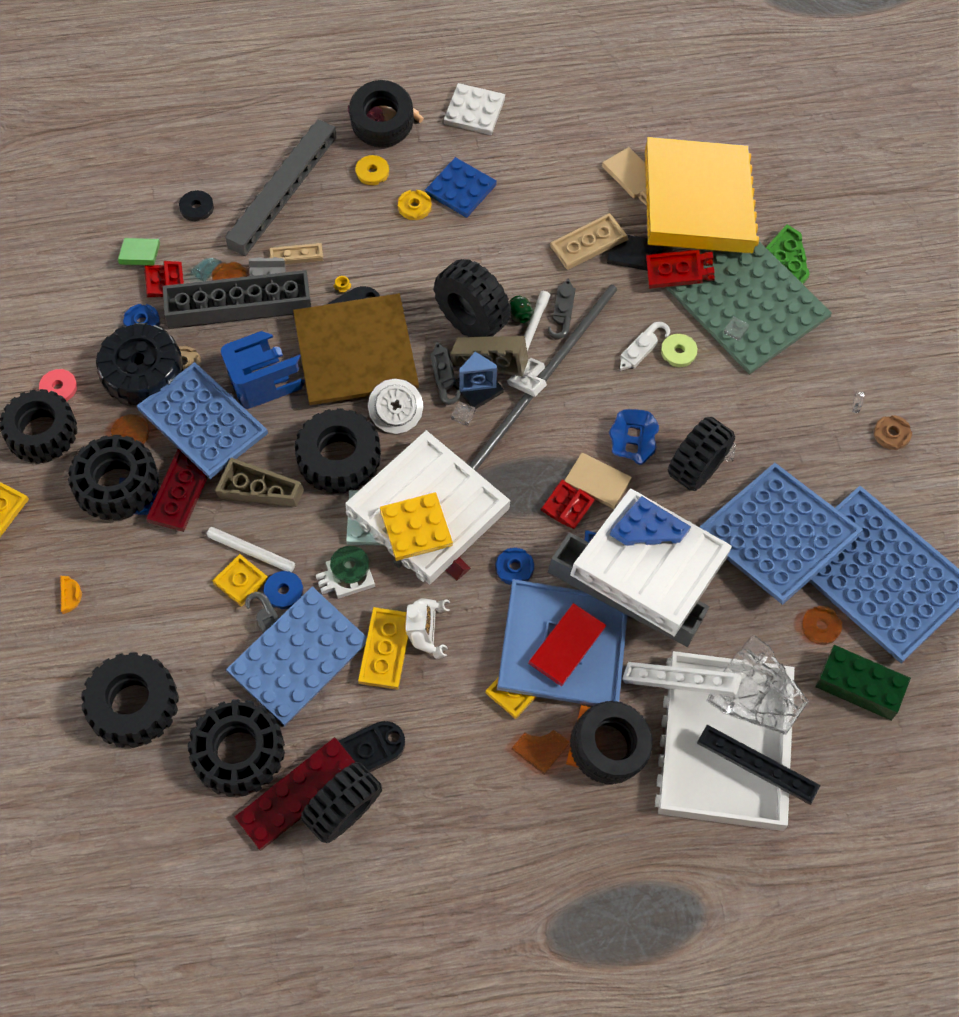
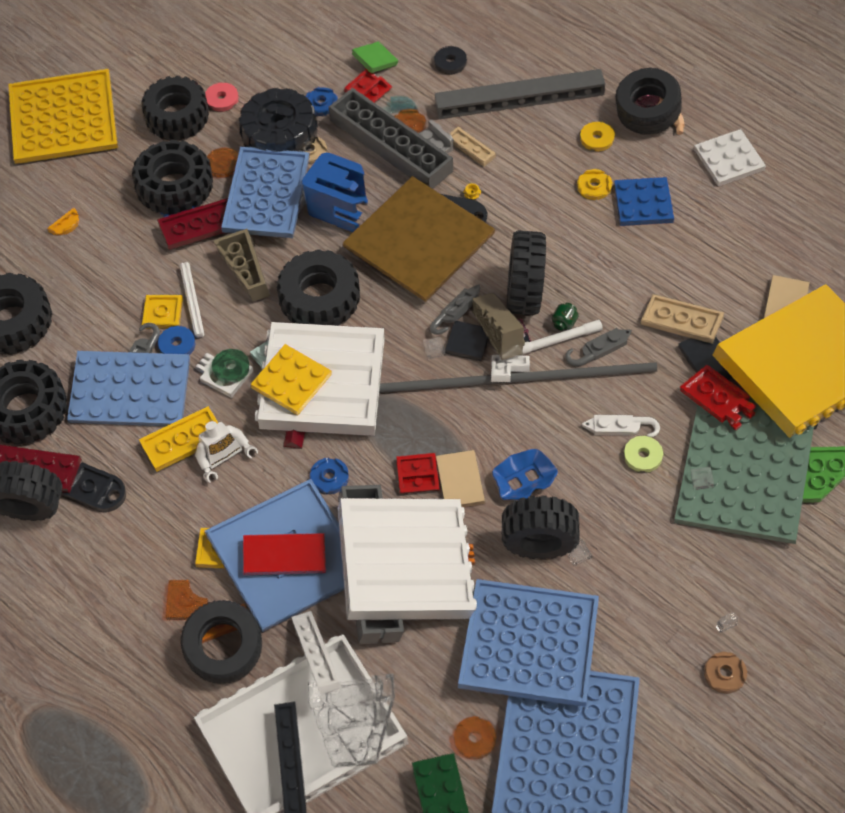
camera: 55 degrees right, 5 degrees down
white piece [368,379,423,434] -> none
medium blue slope [459,351,497,392] -> none
blue plate [610,496,691,546] -> none

